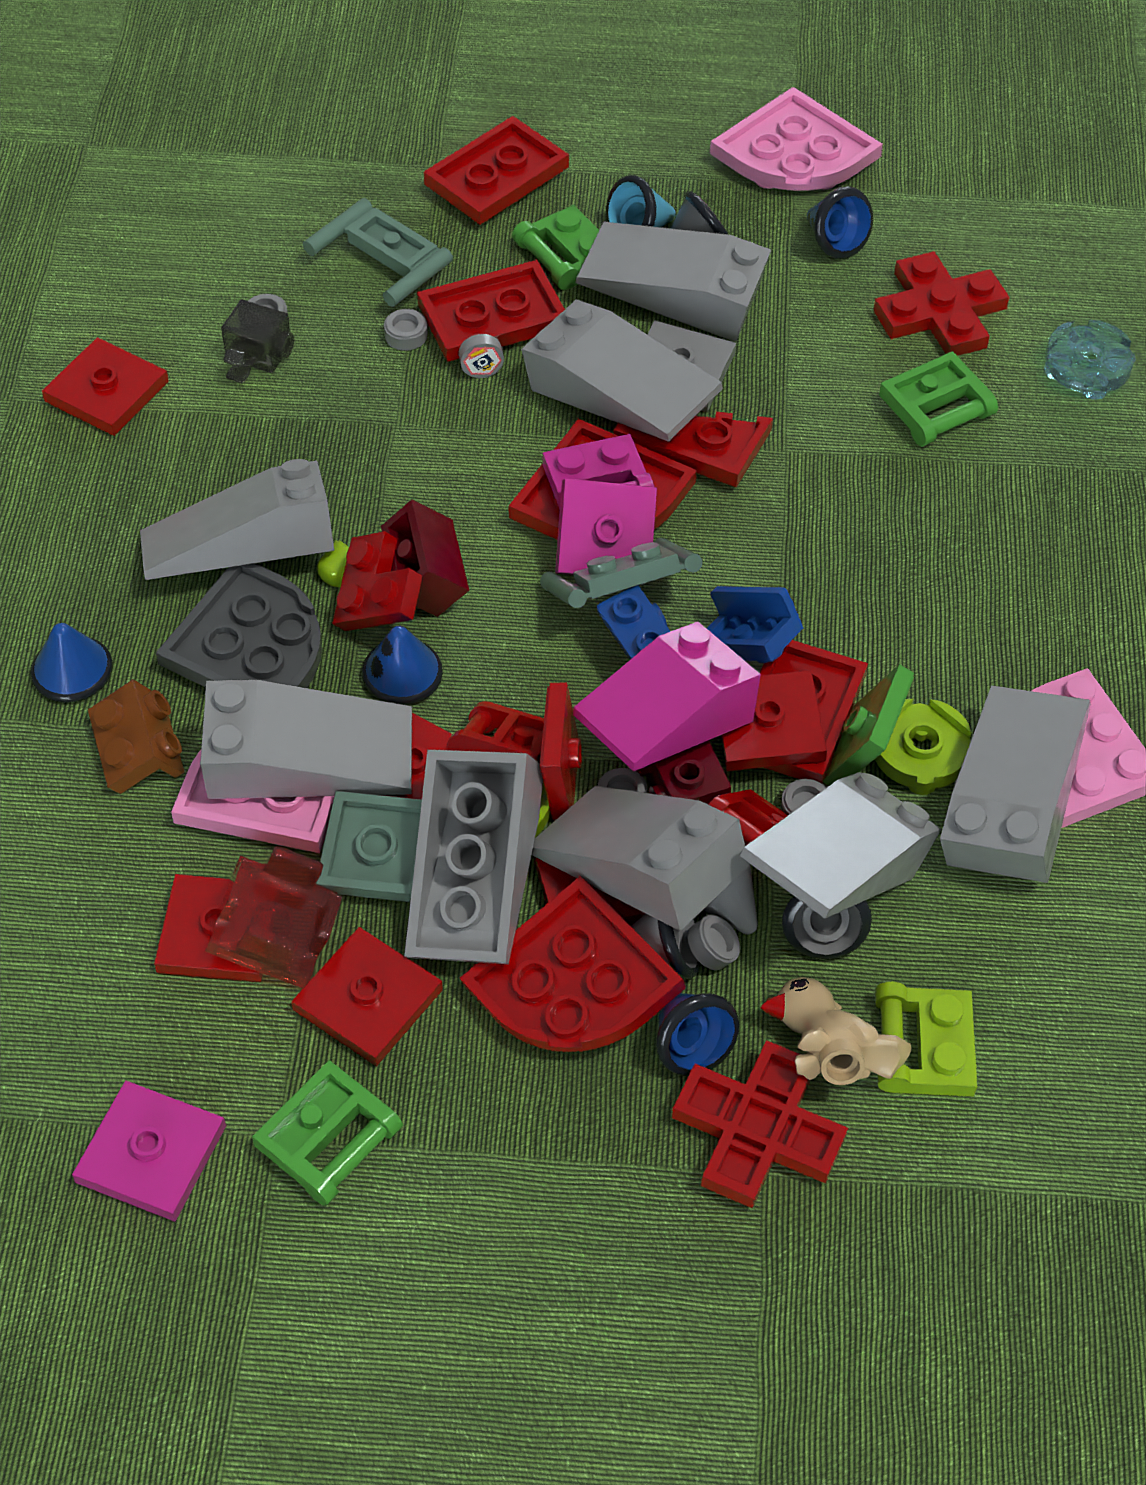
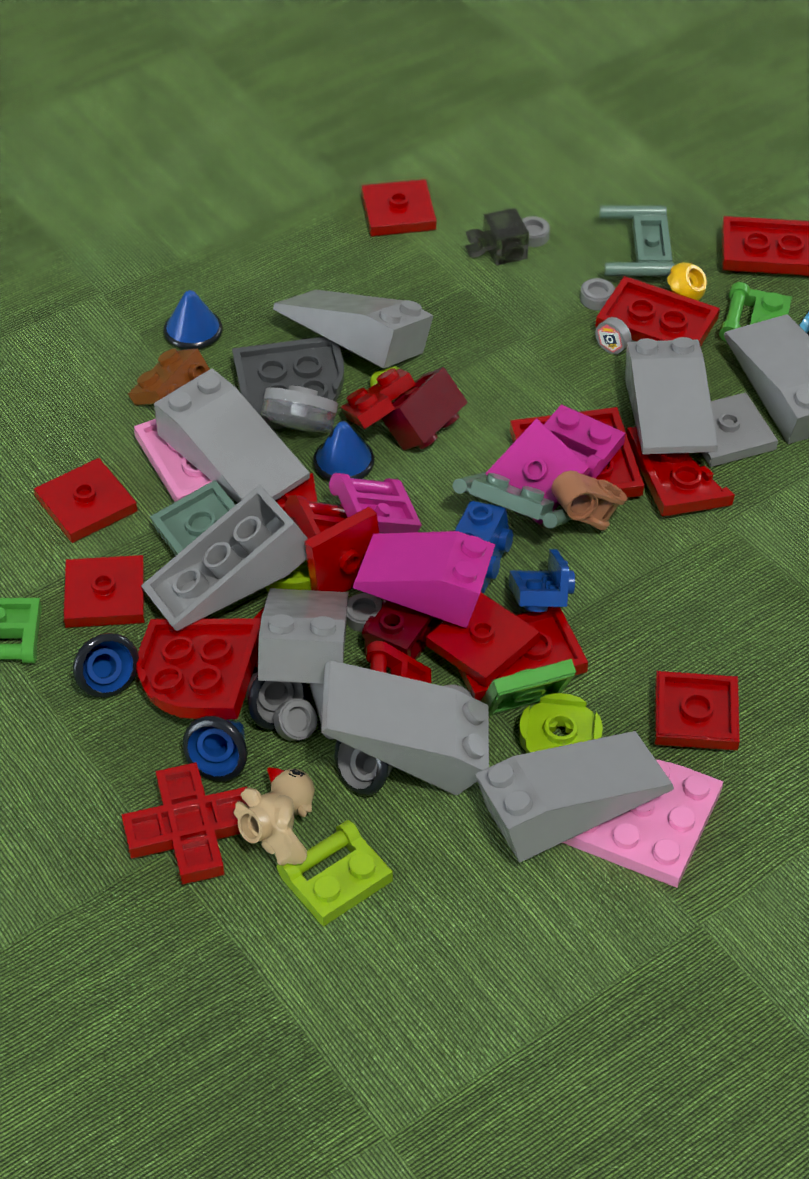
camera: 50 degrees right, 5 degrees down
clear red panel [205,846,342,988] -> none
none -> blue hat [73,633,139,698]
none -> clear piece [260,385,338,433]
none -> dark pink plate [329,473,422,533]
none -> nougat piece [551,470,627,530]
none -> red plate [655,671,740,751]
none -> yellow plate [667,262,707,301]

